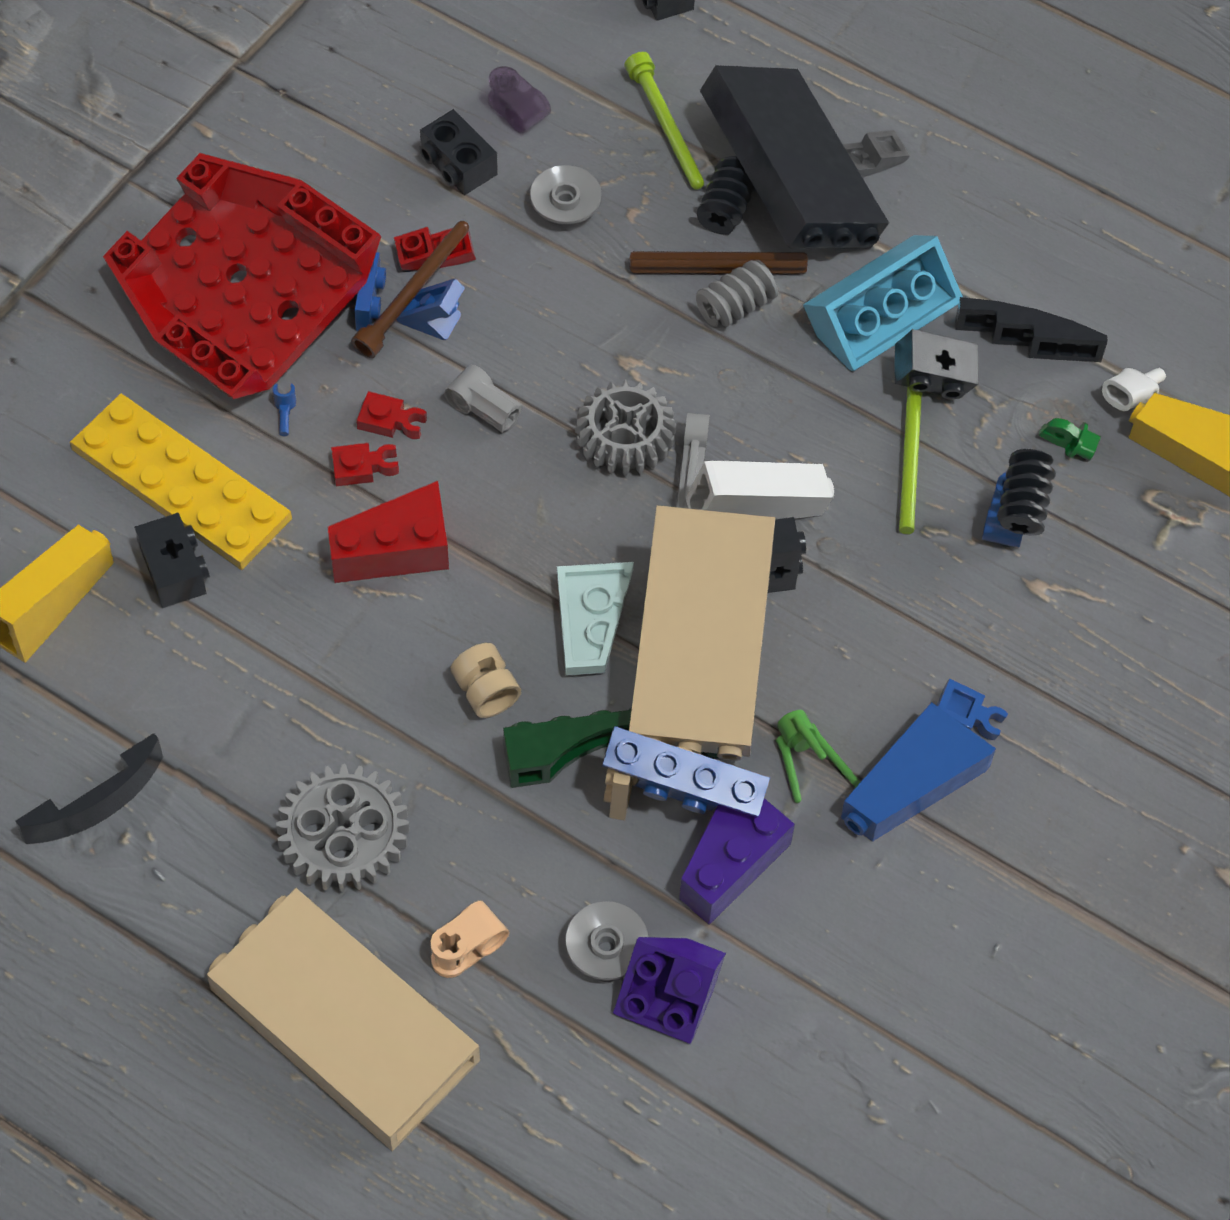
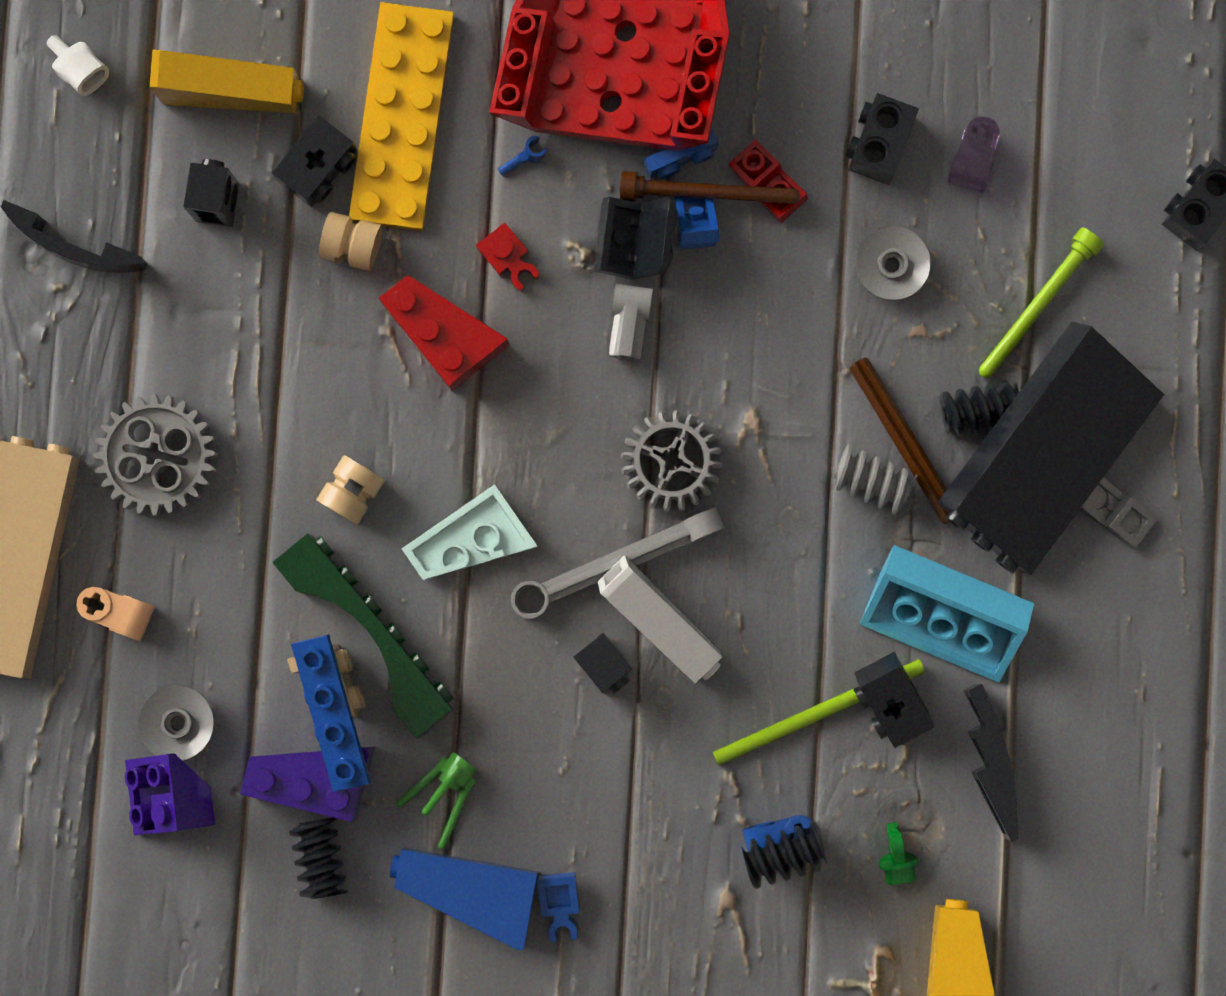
camera: 65 degrees right, 25 degrees up
red plate [356,391,427,439] -> none
tan brick [629,505,775,761] -> none
white piece [1102,368,1166,411] -> none
none -> black brick [183,159,240,227]
none -> black piece [289,817,348,899]
none -> tan wheel [319,212,383,272]
none -> black bracket [593,196,678,280]

